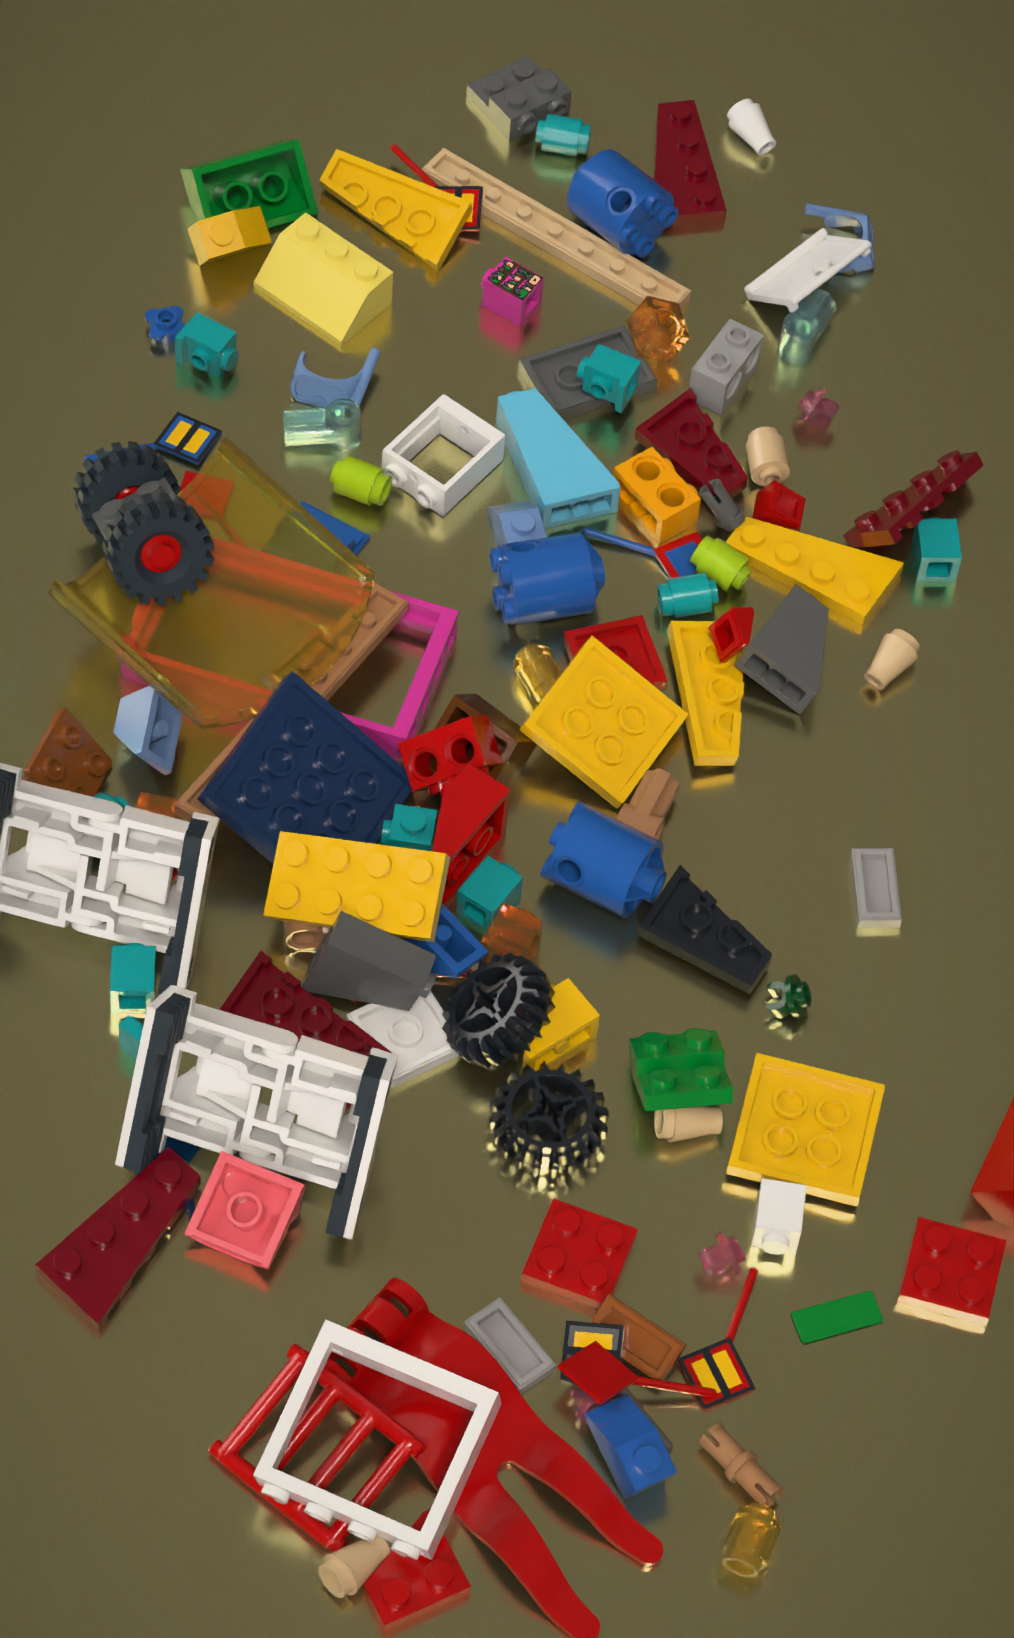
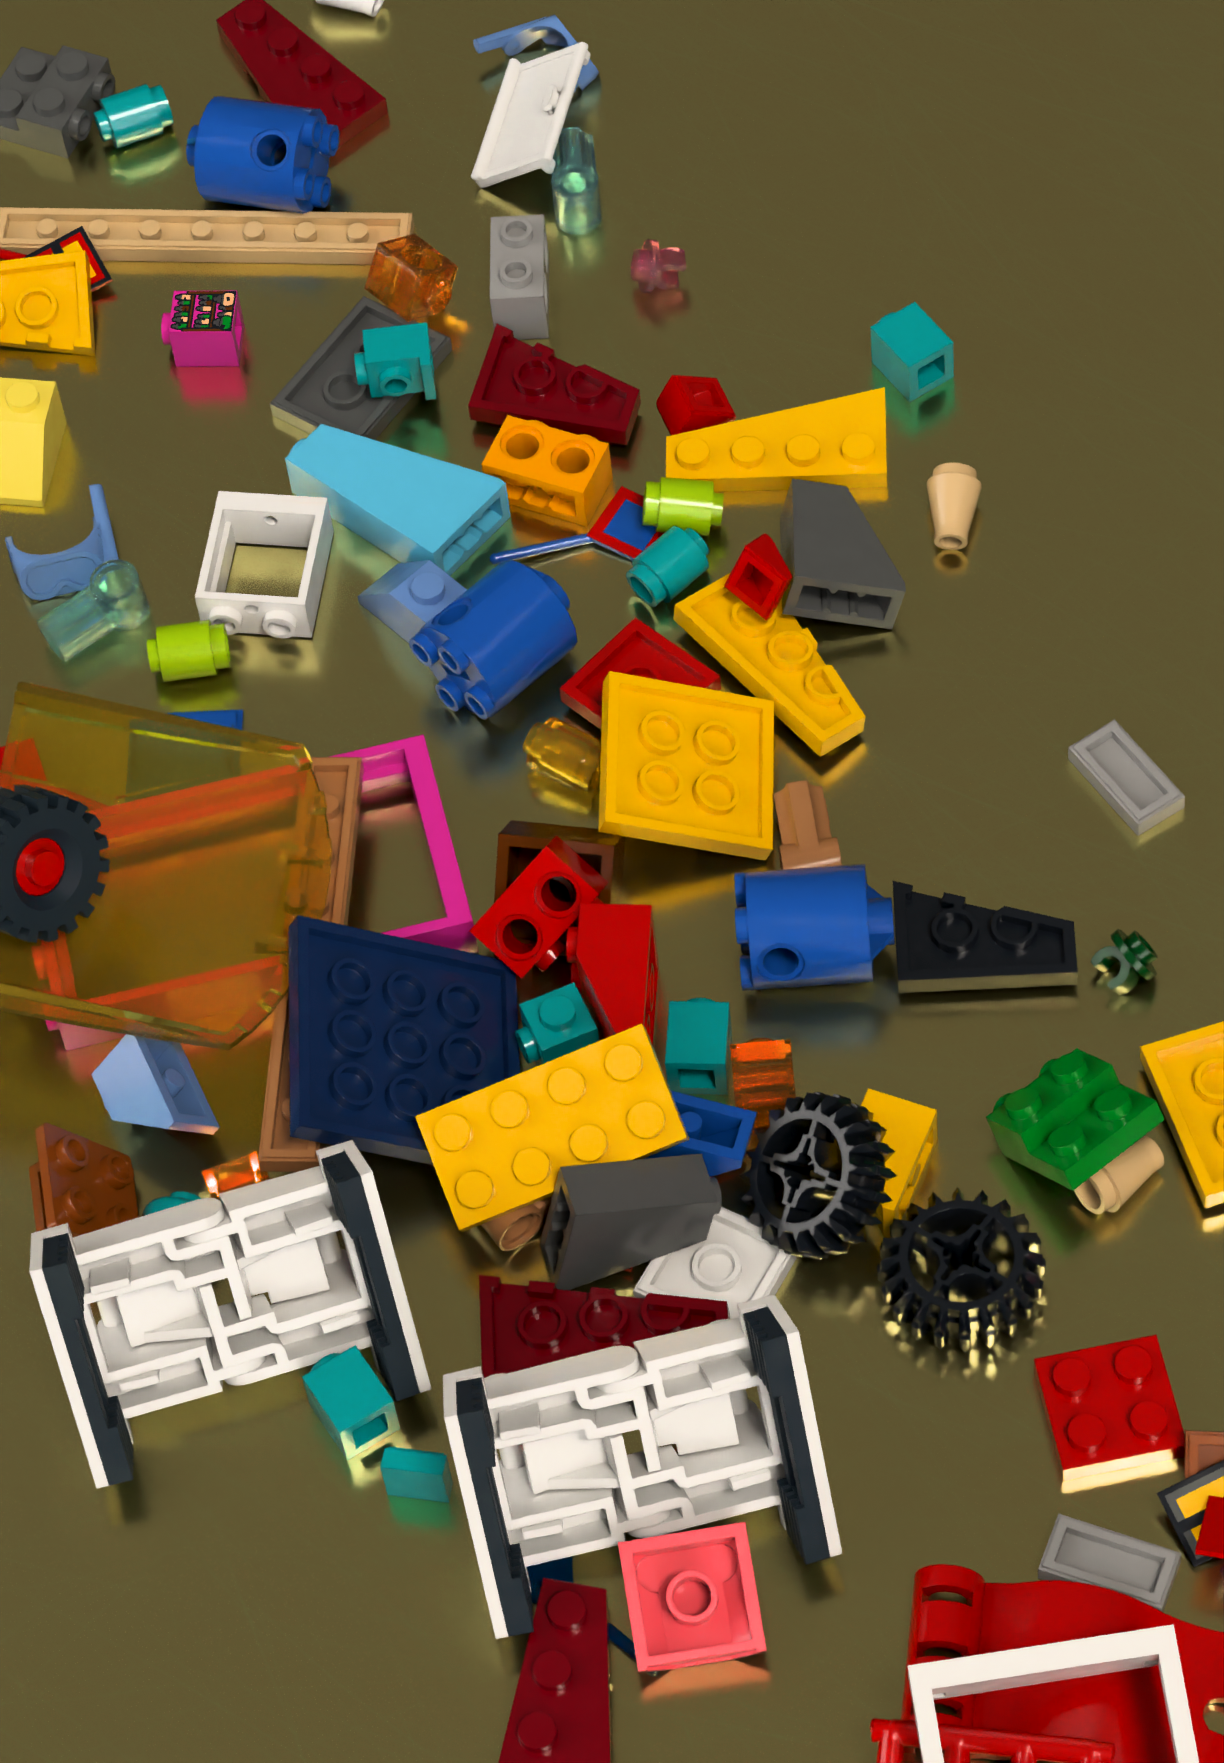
camera: 20 degrees left, 0 degrees up
dark grey pin [699,479,745,531] -> none
tan brick [745,426,790,487] -> none
dark red wing [843,450,984,548] -> none

